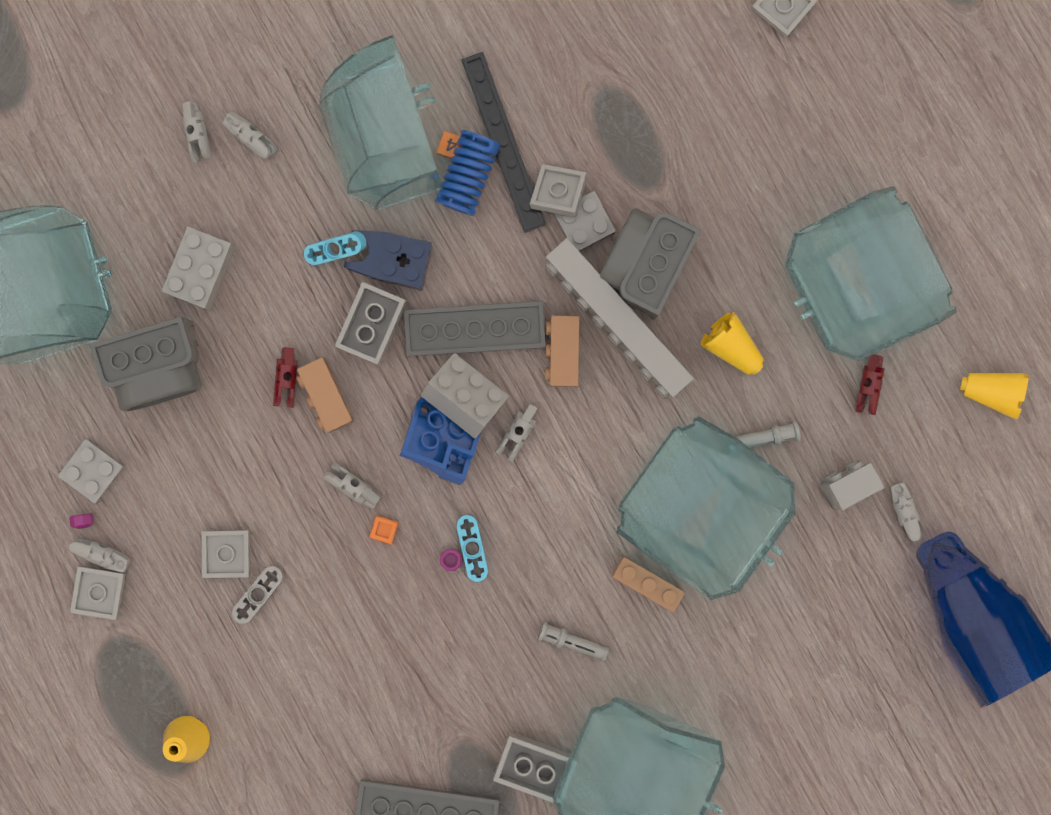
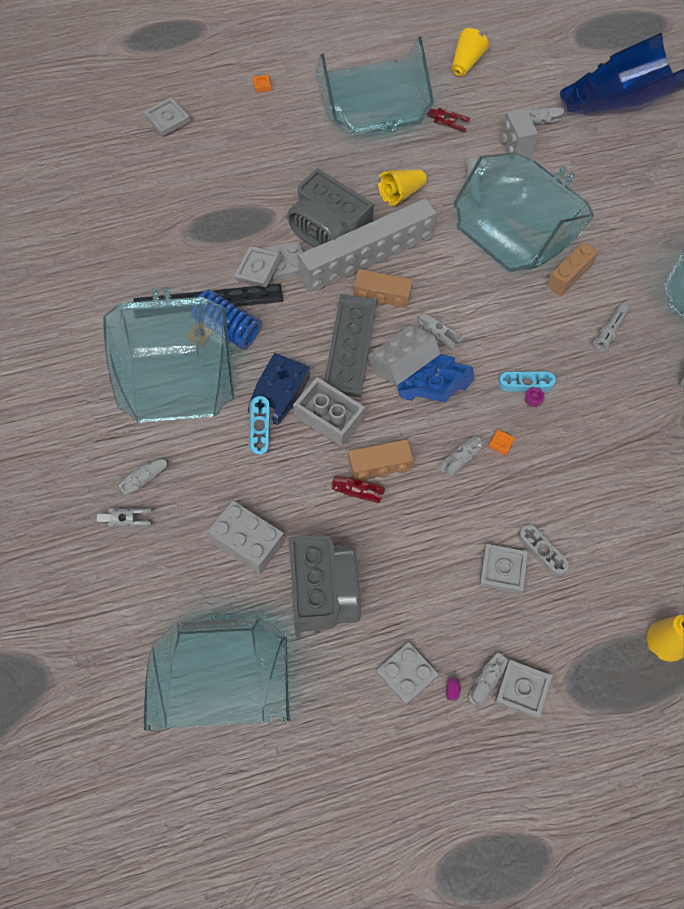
camera: 75 degrees left, 25 degrees down
none -> orange tile [253,75,271,93]

